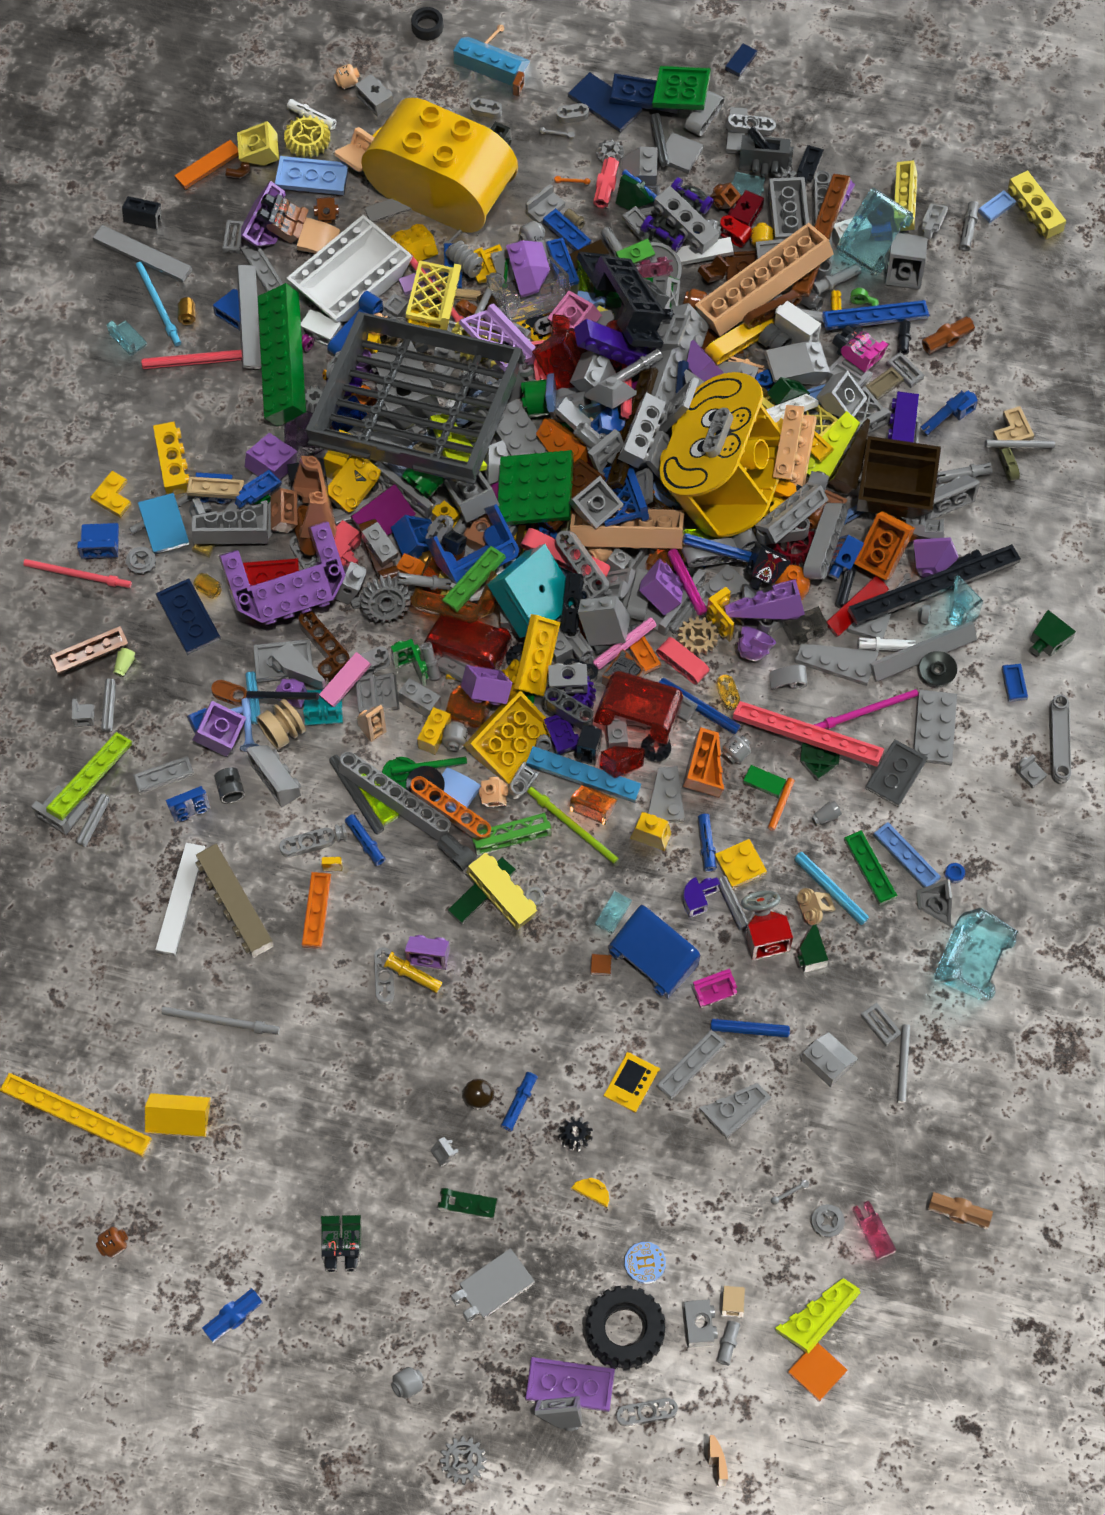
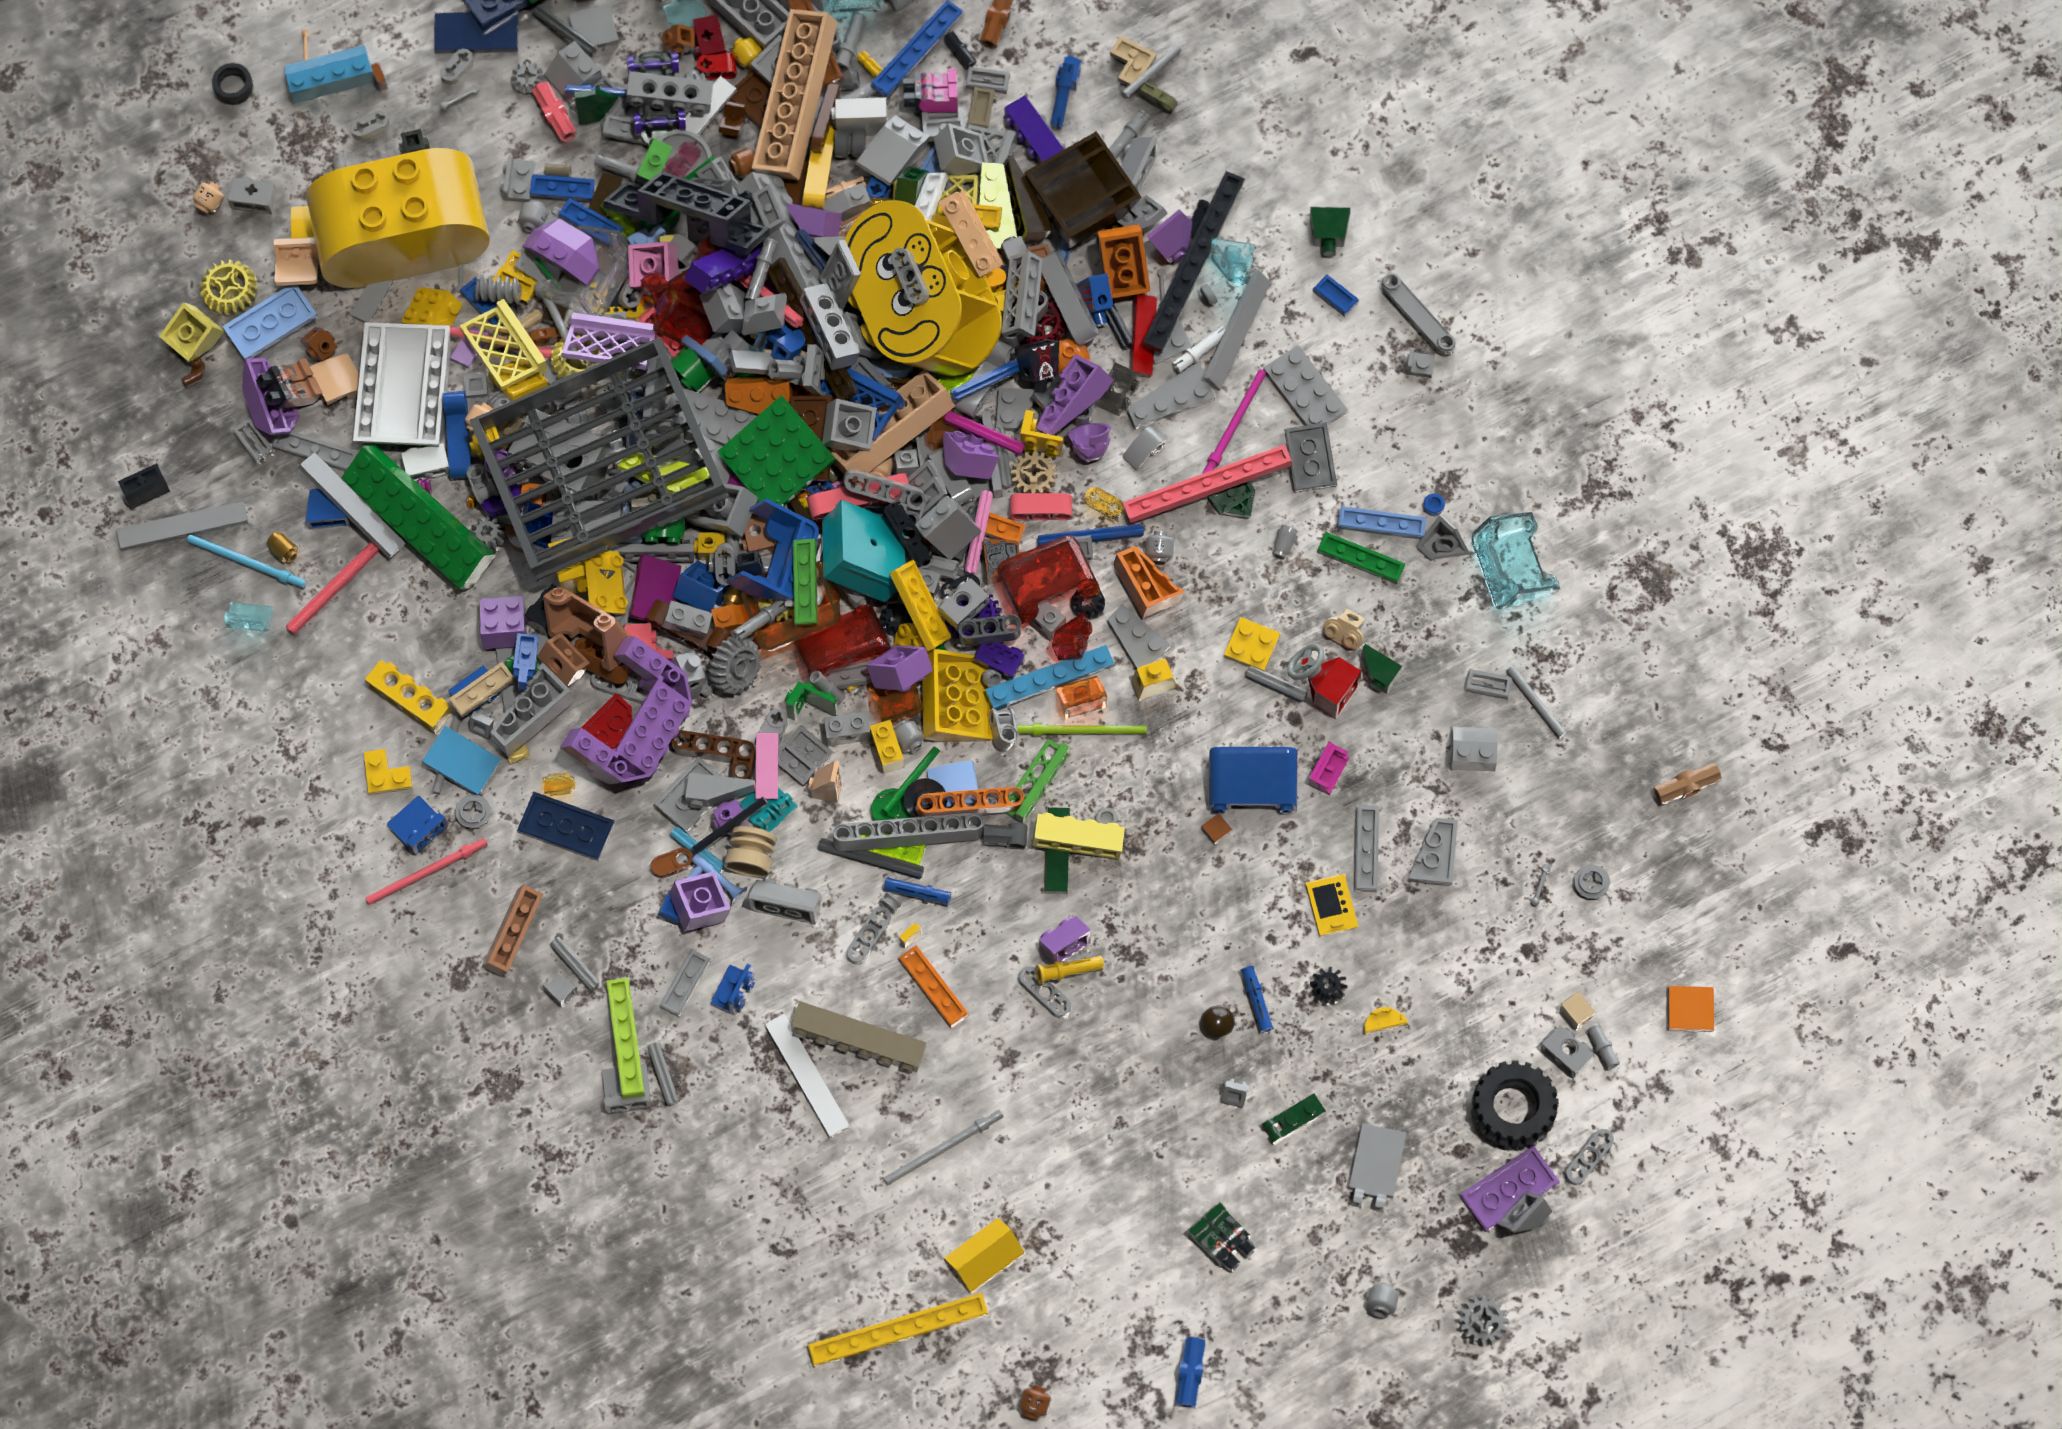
camera: 40 degrees left, 5 degrees up
yellowish green cone [113,647,135,677] -> none
orange tile [174,140,239,190] -> none
dark grey wheel [214,767,245,803] -> none
clear purple slope [284,411,325,457] -> none
white pin [287,99,336,130] -> none
light nougat brick [479,777,509,807] -> none
orange hinge [554,176,591,185] -> none
black brick [577,725,602,766] -> none
clear light blue plate [595,891,632,934] -> none
light blue tile [625,1242,666,1284] -> none
dark purple brick [683,877,720,918] -> none
blue pin [698,814,717,872] -> none
light nougat slope [708,1435,728,1486] -> none
blue axle [711,1019,790,1037] -> none
green tile [743,765,786,798] -> none
orange bar [768,778,795,831] -> none
neon yellow wing [775,1278,861,1354] -> none
medium azure axle [795,852,869,925] -> none
bright green plate [850,288,879,306] -> none
clear pink hinge [853,1201,896,1260] -> none
pearl dark grey dish [919,651,957,686] -> none

